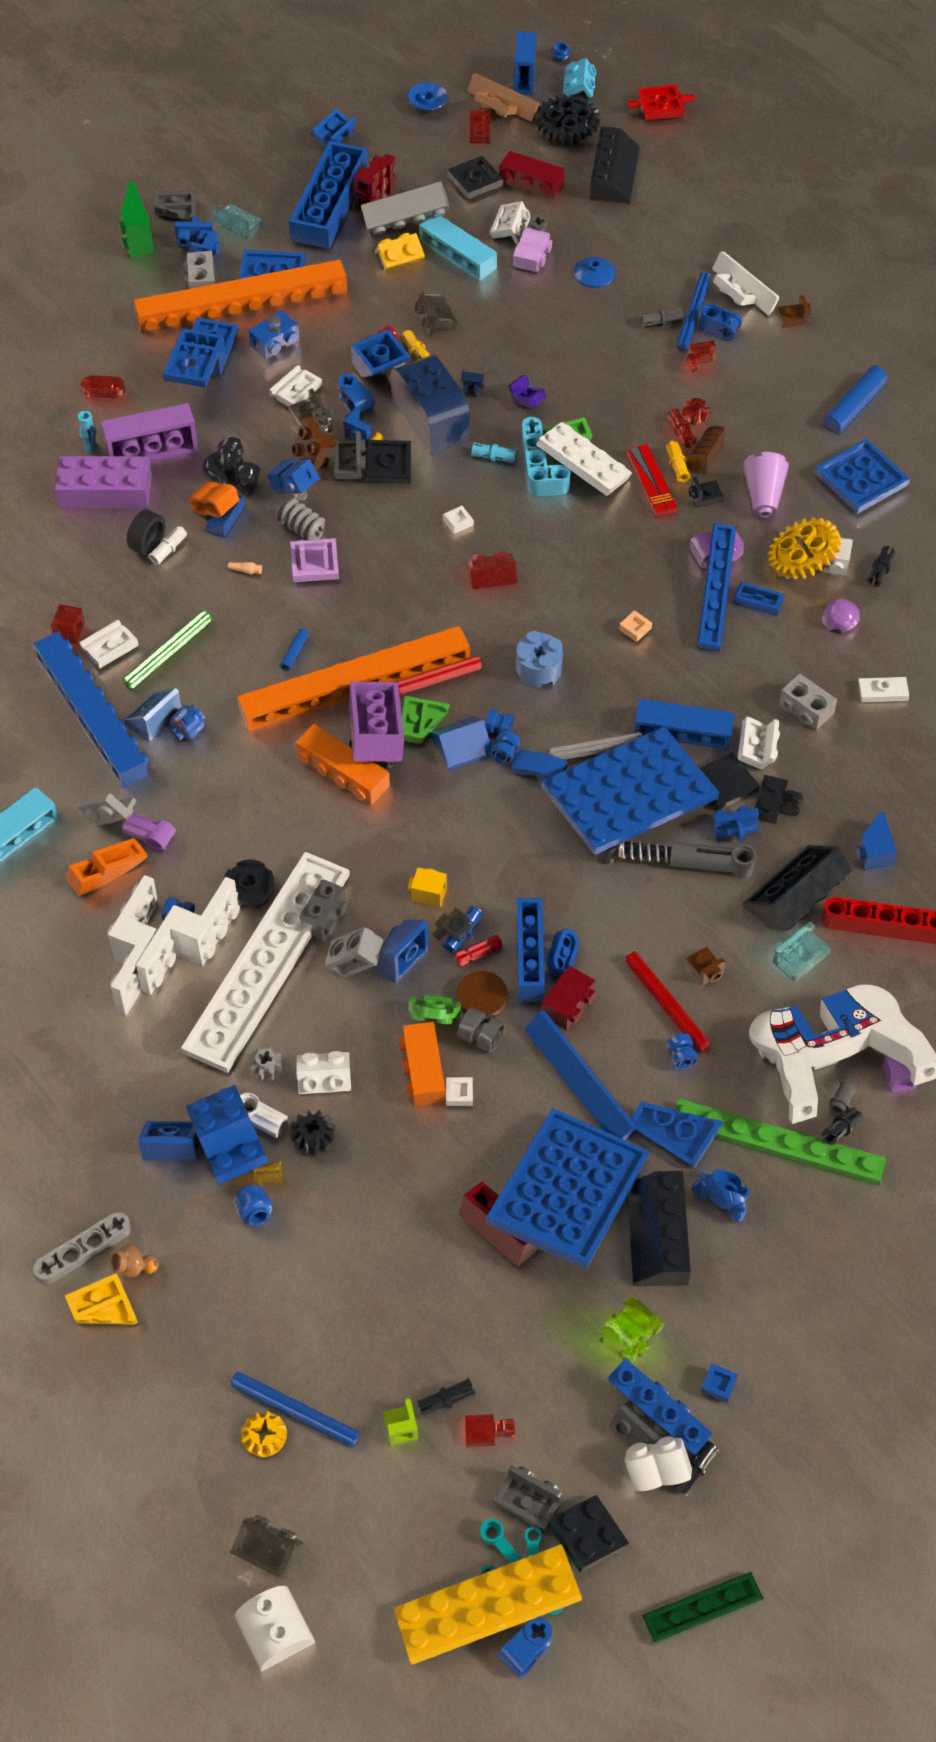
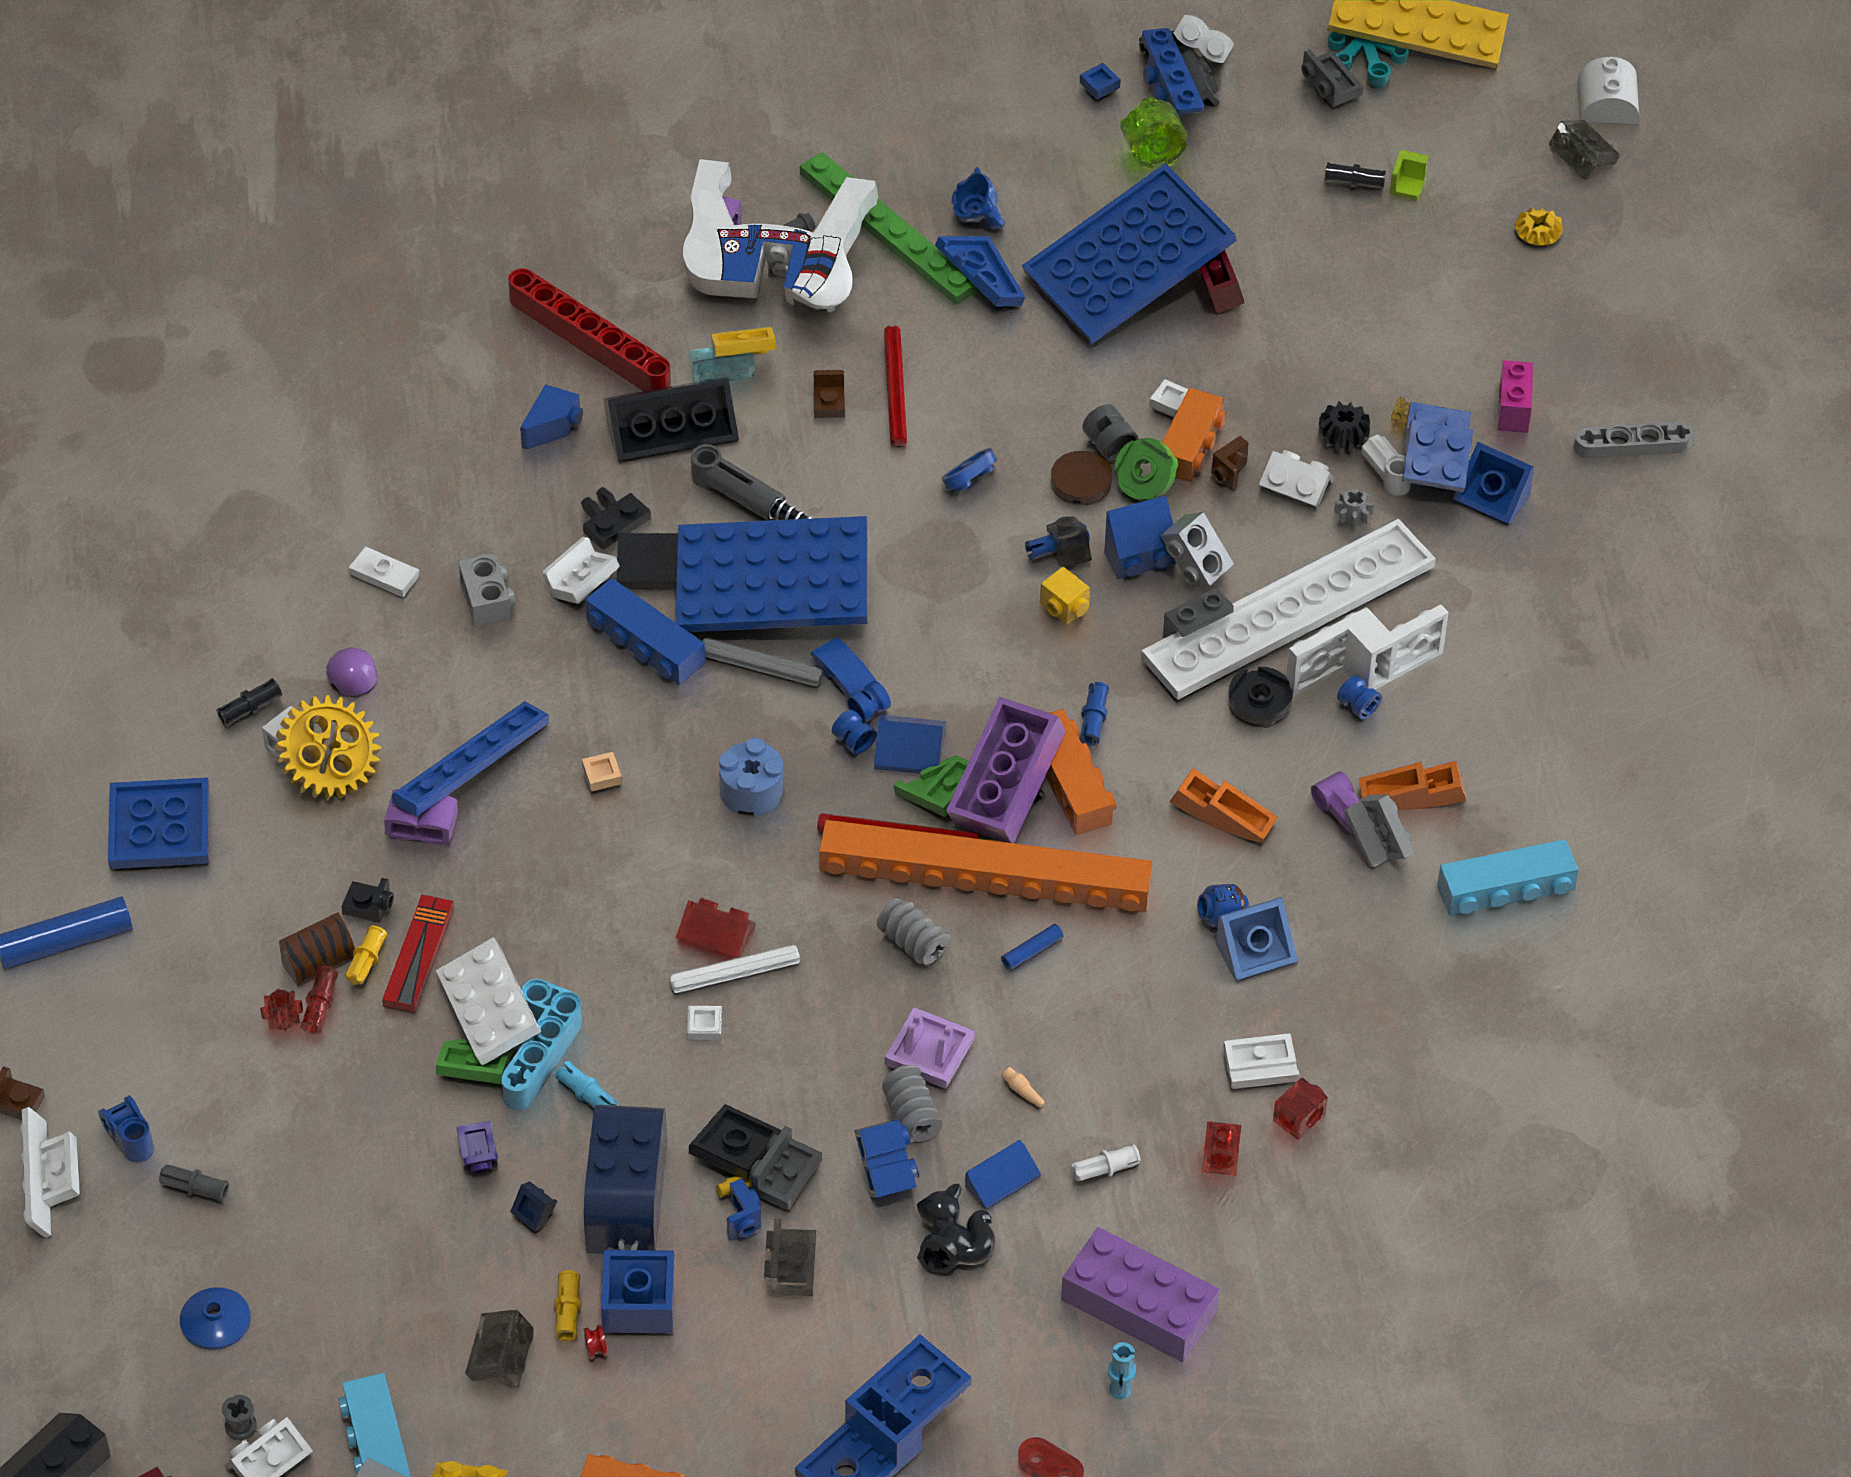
camera: 150 degrees left, 5 degrees down
blue brick [33,632,150,788] -> none
yellow wing [65,1273,138,1325] -> none
medium lavender brick [101,403,199,463] -> none
white bracket [107,875,159,1016] -> none
medium nougat animal [110,1243,159,1278] -> none
axle [123,610,211,689] -> none
black tyre [126,509,166,556] -> none
orange brick [187,481,240,518] -> none
blue axle [231,1372,359,1447] -> none
blue head [233,1185,273,1226] -> none
blue piece [248,310,299,359] -> none
white plate [269,365,322,410] -> none
reddish brown plate [291,417,337,473] -> none
blue piece [338,374,375,413] -> none
red axle [454,935,502,966] -> none
clear red plate [465,1414,515,1447] -> none
lavender brick [513,227,552,272] -> none
blue brick [516,898,545,1002] -> none
blue tile [525,1011,637,1140] -> none
dark red brick [541,965,597,1030] -> none
black plate [547,1495,629,1573] -> none
black slope [627,1171,691,1286] -> none
blue wheel [666,1034,699,1070] -> none
blue axle [677,272,711,350] -> none
clear red bracket [685,340,716,374] -> none
blue hips [714,805,759,841] -> none
blue tile [733,582,785,616] -> none
lavender cone [743,452,789,518] -> none
black axle [821,1108,862,1145] -> none
none -> white axle [670,945,800,993]
none -> yellow plate [711,327,777,358]
none -> light grey piece [877,897,951,965]
none -> blue pin [1079,681,1109,746]
none -> orange slope [1169,768,1278,843]
none -> clear red brick [1202,1121,1241,1176]
none -> reddish brown bracket [1211,436,1249,491]
none -> dark pink brick [1497,360,1534,433]

